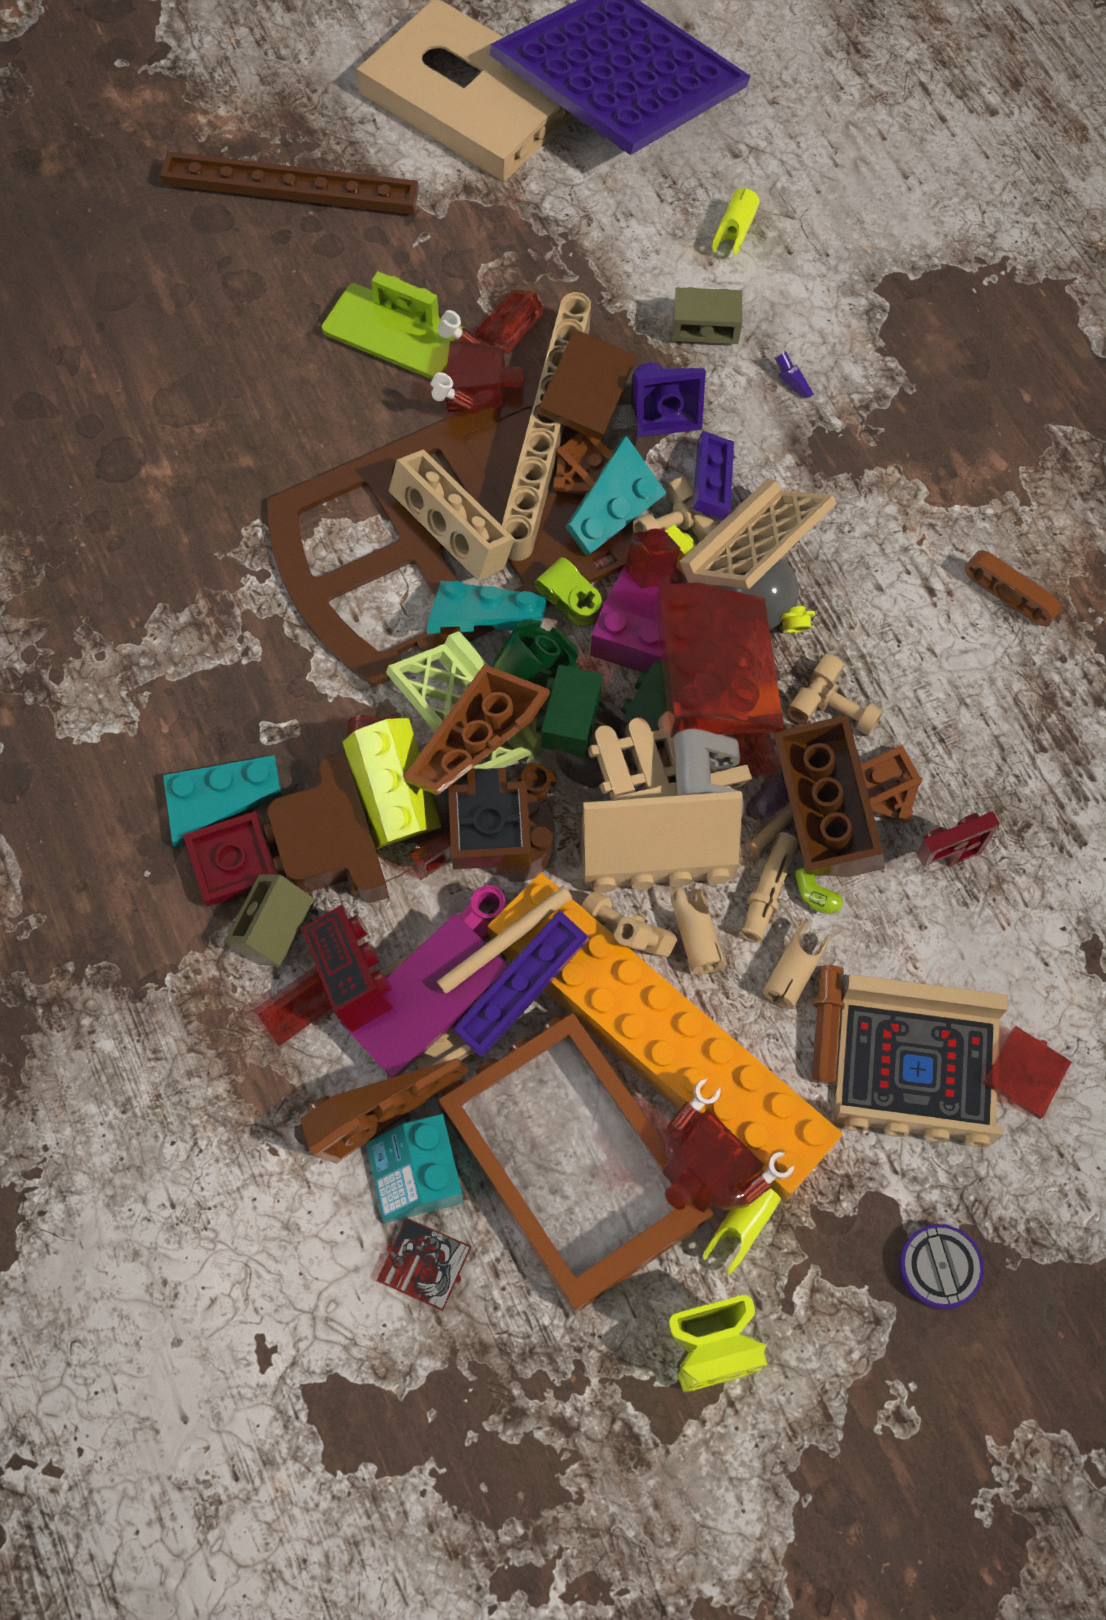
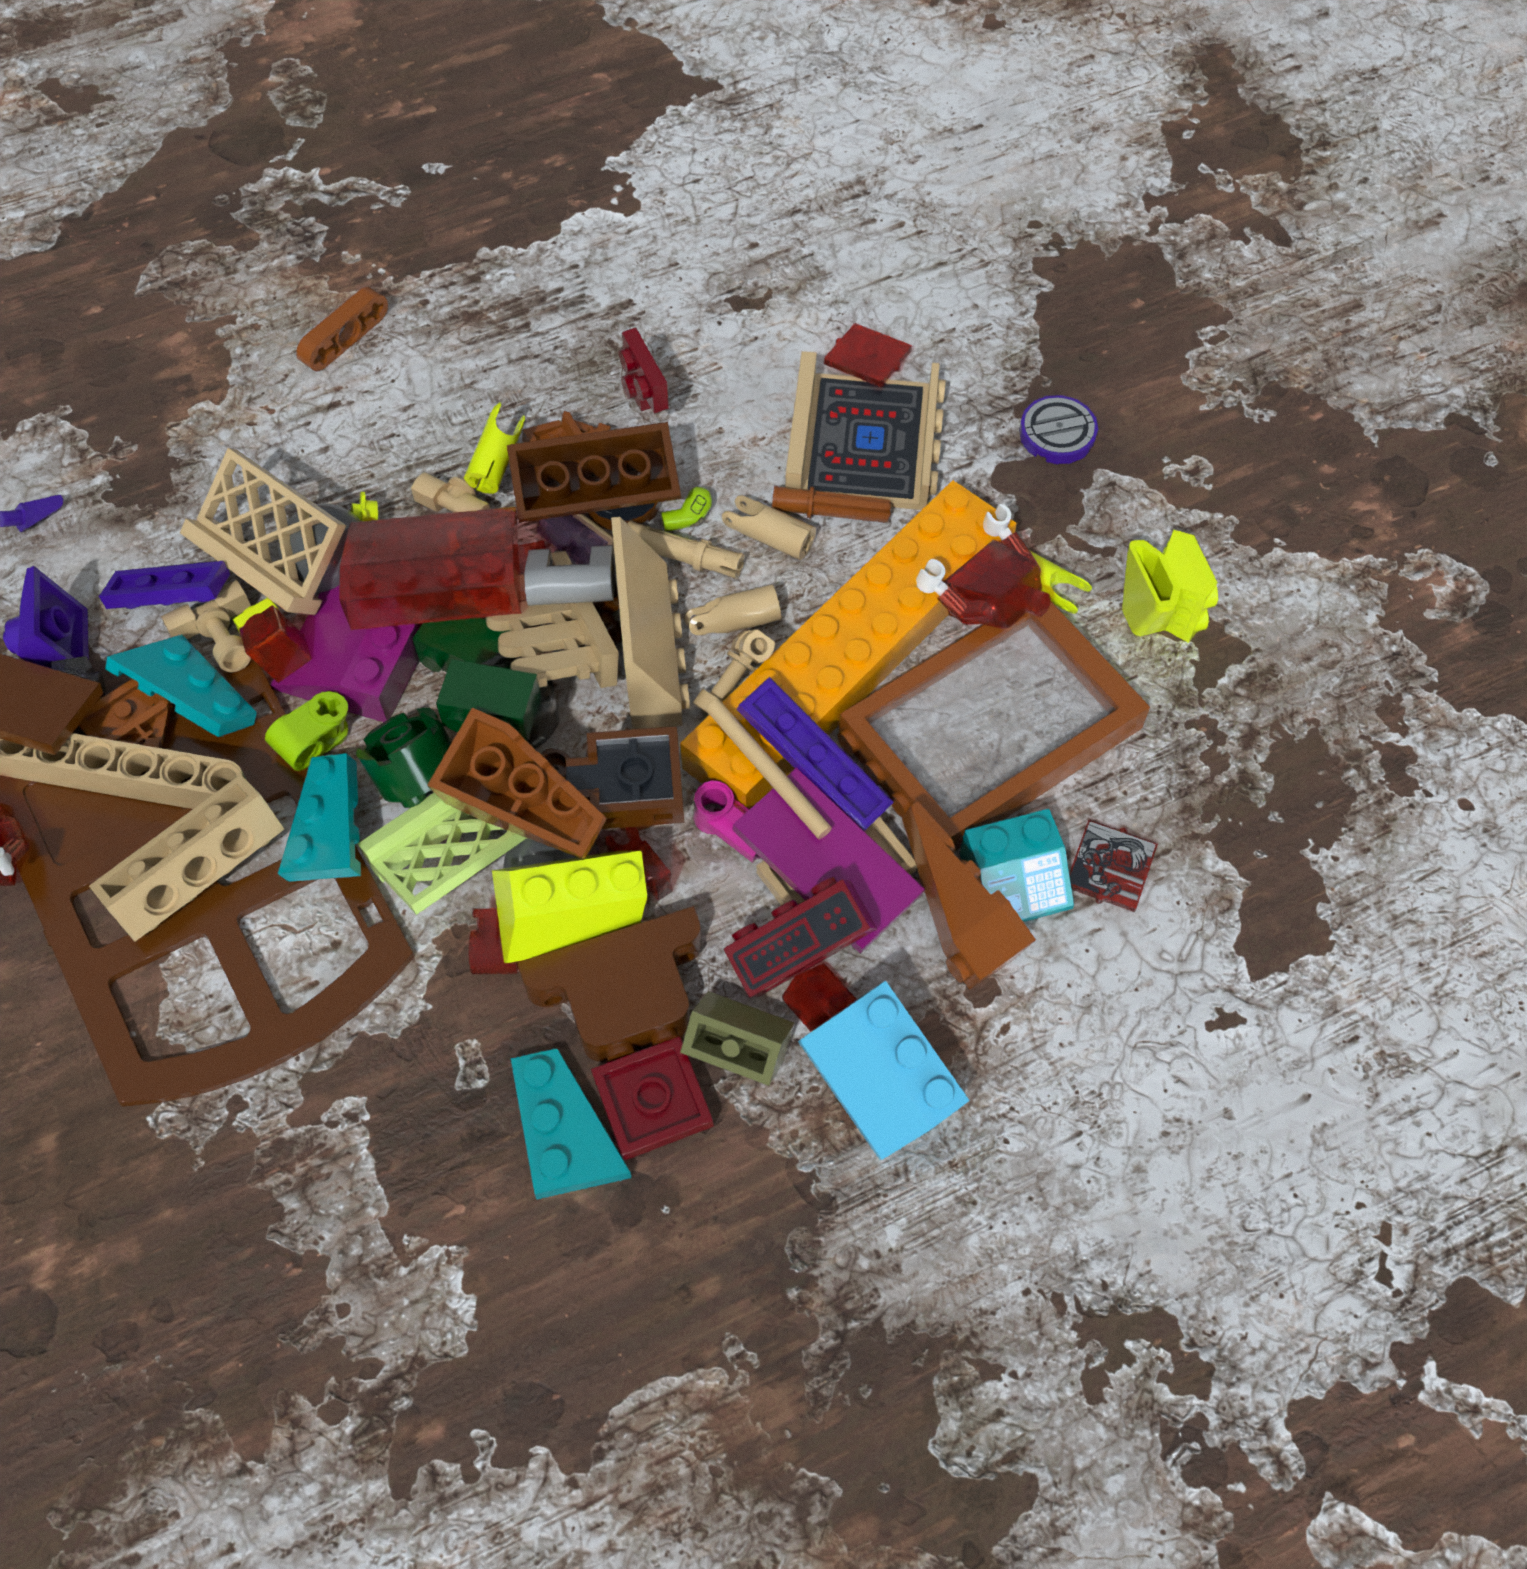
camera: 90 degrees left, 5 degrees down
none -> neon yellow piece [464,402,525,494]
none -> medium azure slope [798,980,970,1160]

